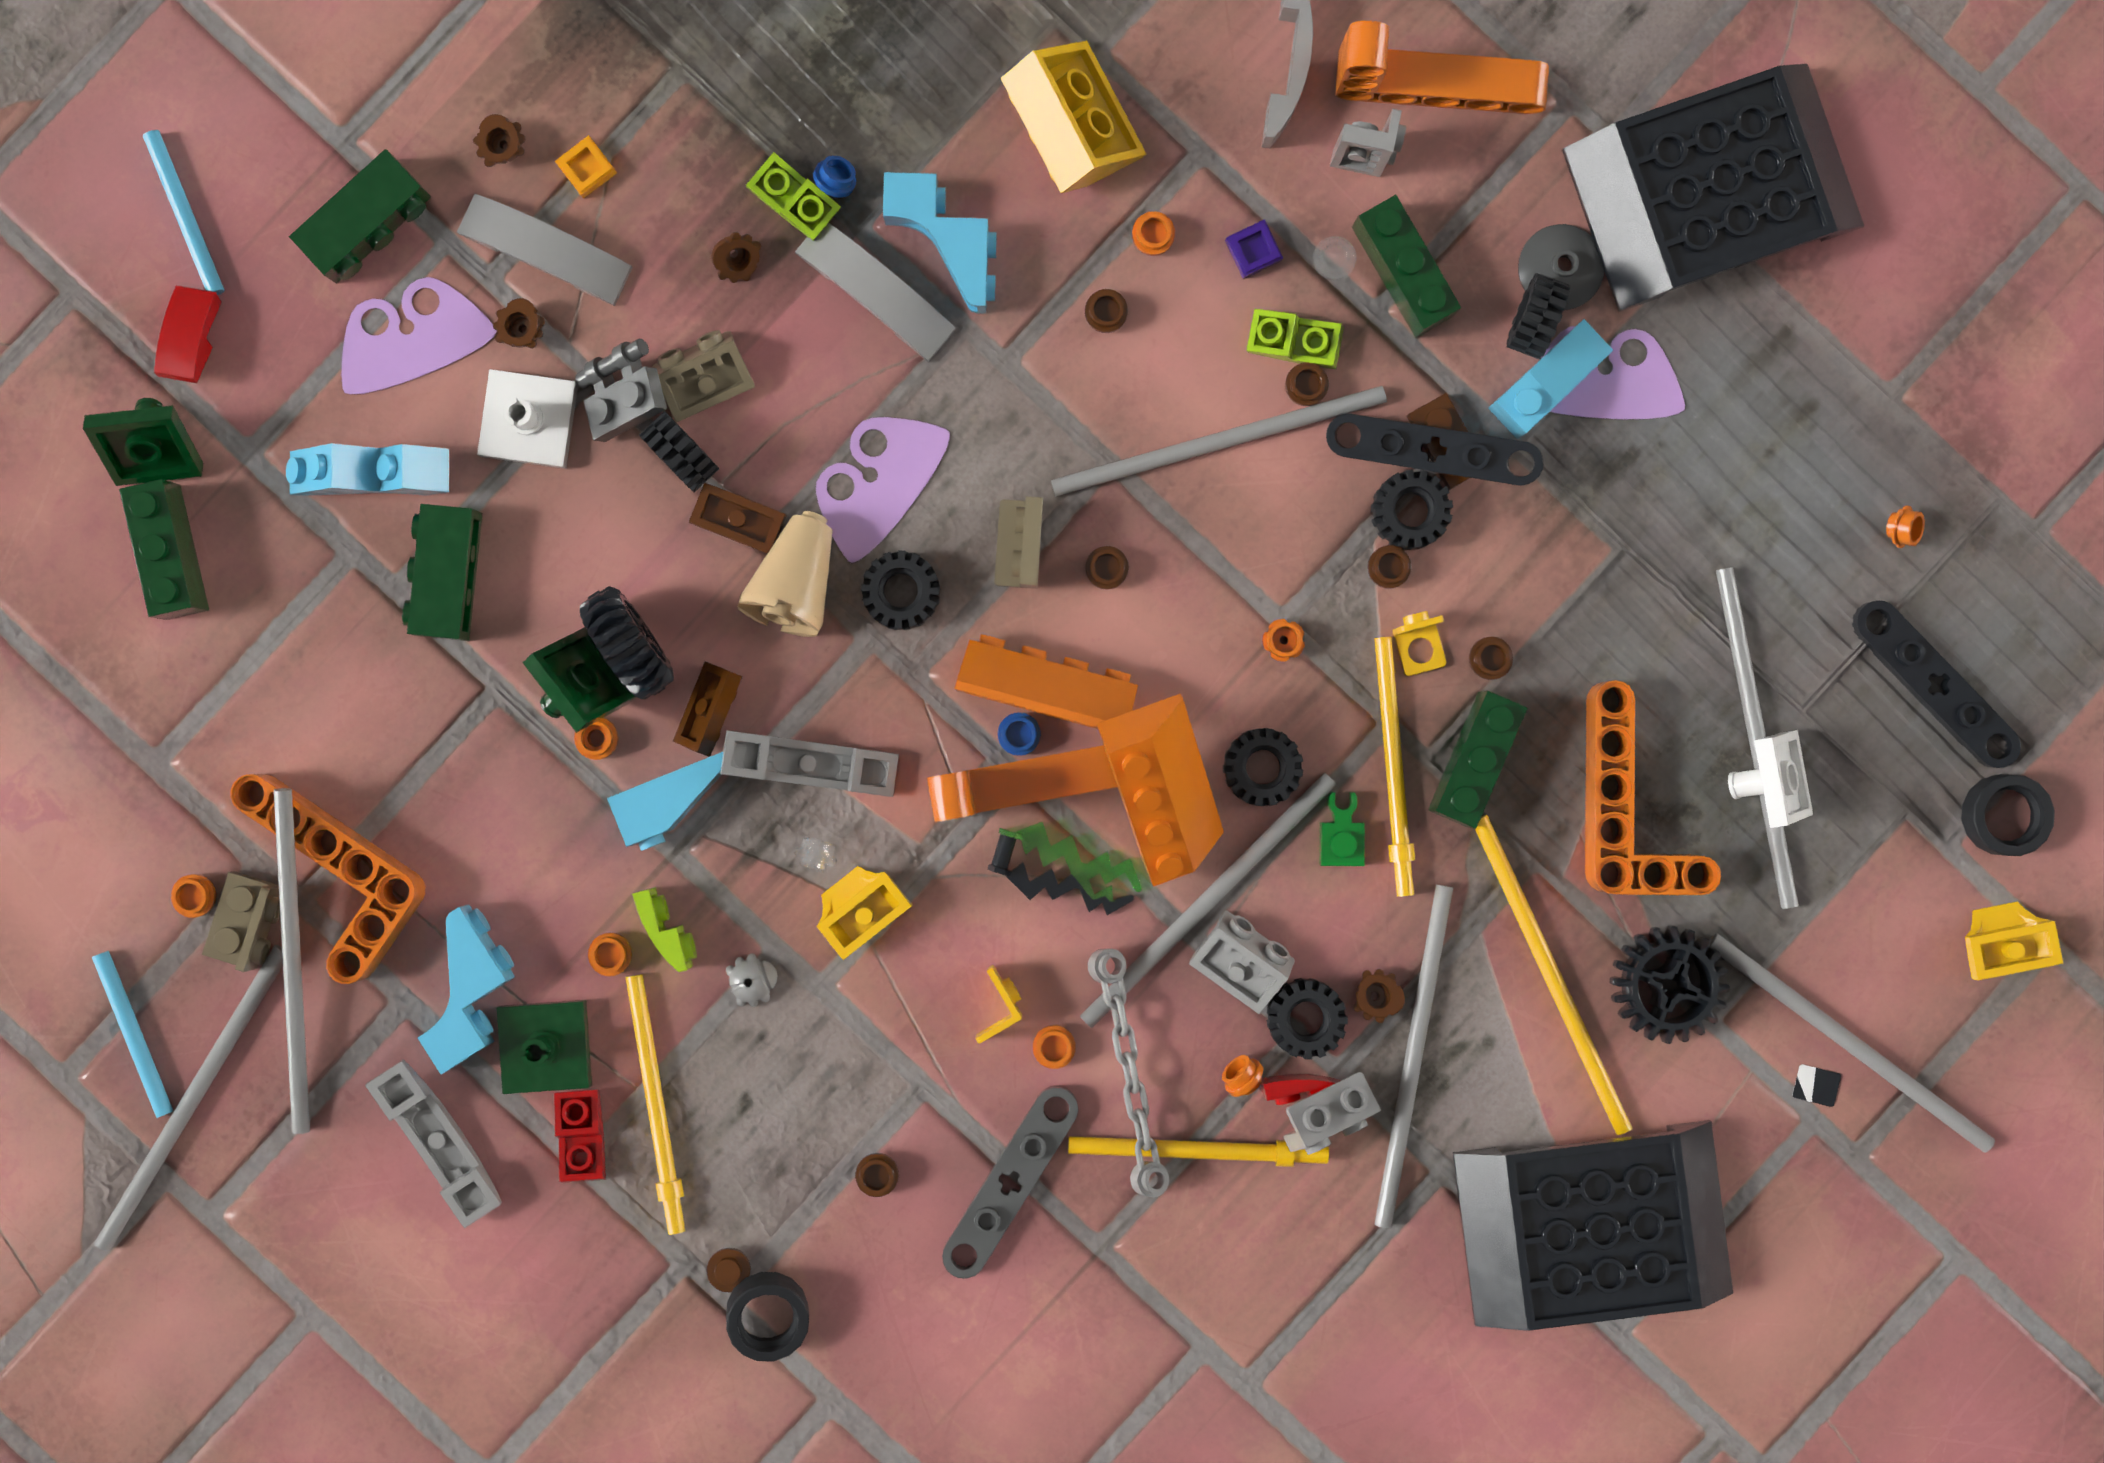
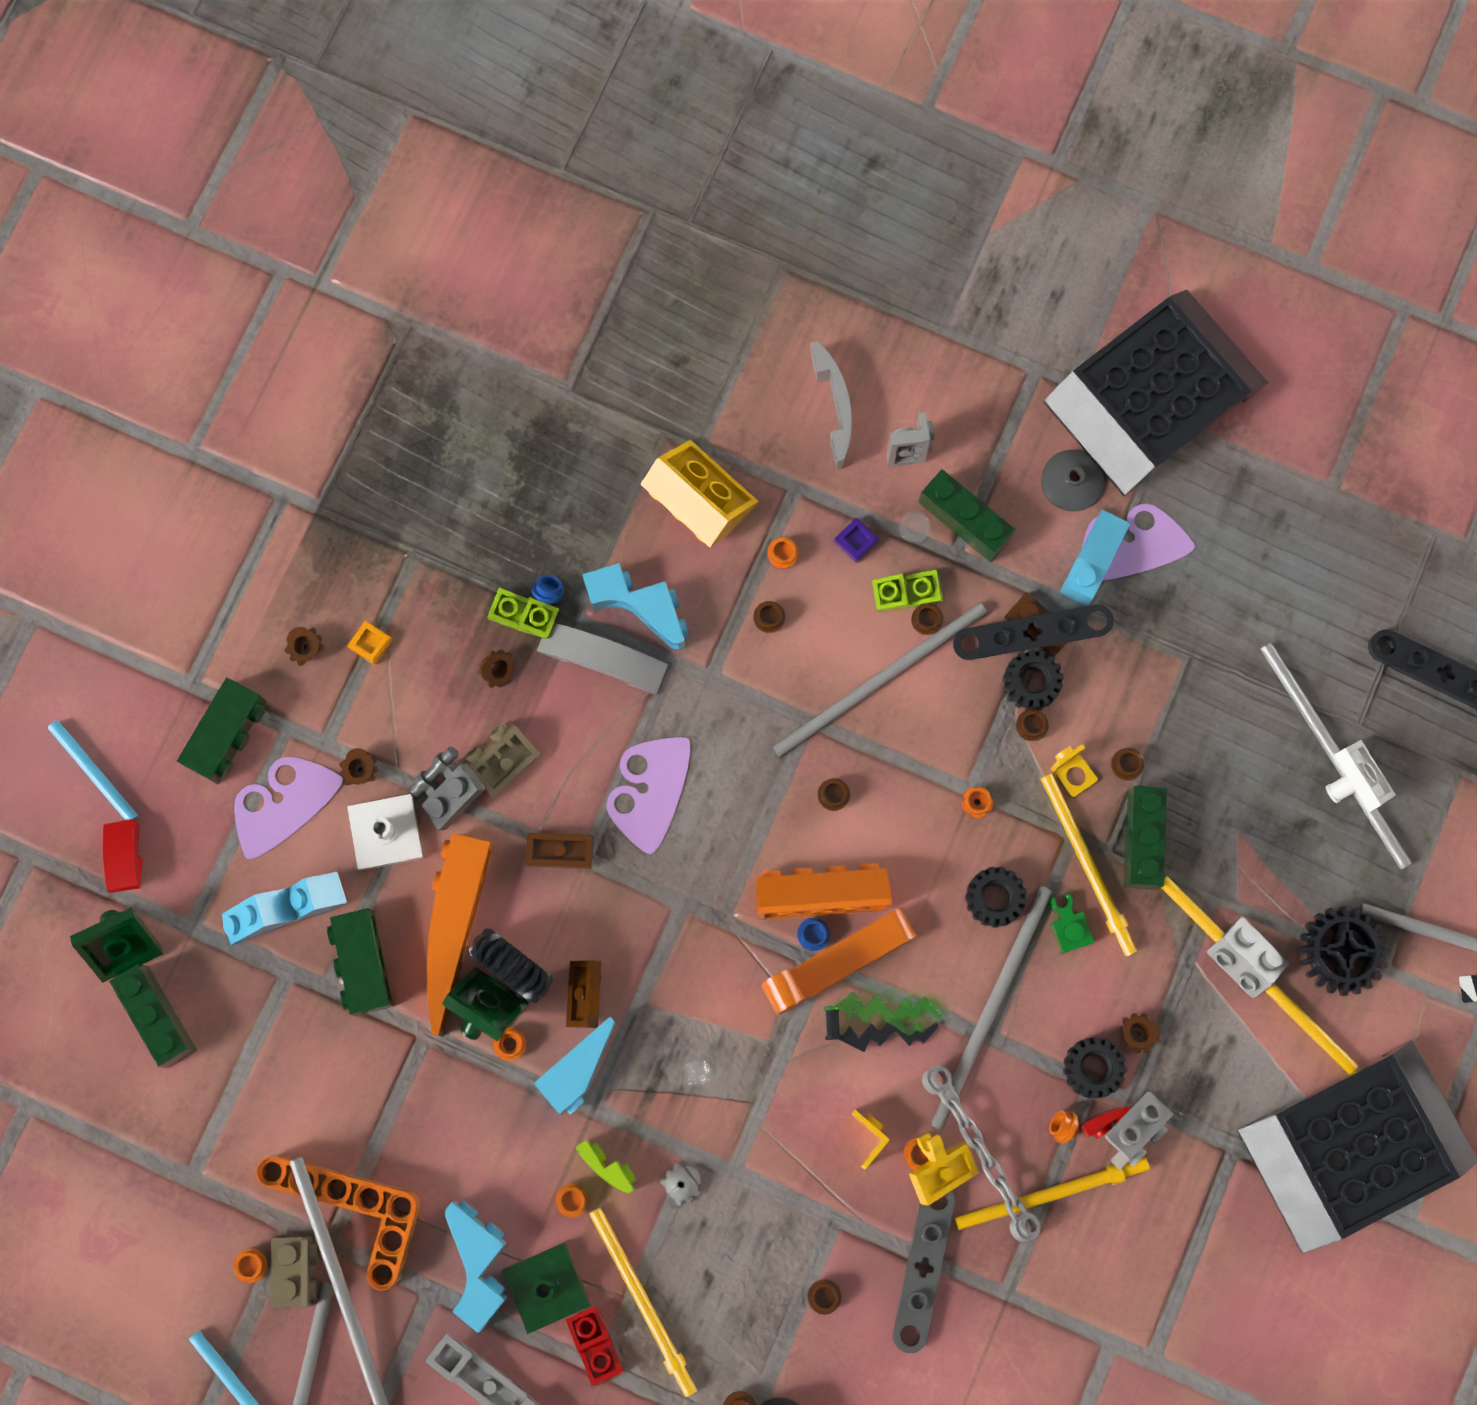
camera: 15 degrees left, 10 degrees down
light grey slope [457,194,633,306] -> none
black tyre [639,411,719,492] -> none
light grey slope [720,730,899,797] -> none
tan cone [737,511,833,637] -> none
yellow slope [816,866,912,960] -> none
black tyre [861,550,941,630] -> none
dark tan bracket [994,496,1043,589] -> none
orange slope [1097,693,1224,887] -> none
light grey bracket [1189,910,1295,1014] -> none
orange beam [1335,21,1549,114] -> none
light grey piece [1374,884,1453,1228] -> none
black tyre [1506,273,1570,359] -> none
orange beam [1585,680,1721,895] -> none
orange plate [1886,505,1925,548] -> none
none -> orange slope [427,833,494,1037]
none -> yellow plate [909,1132,979,1206]
none -> light grey bracket [1207,916,1290,998]

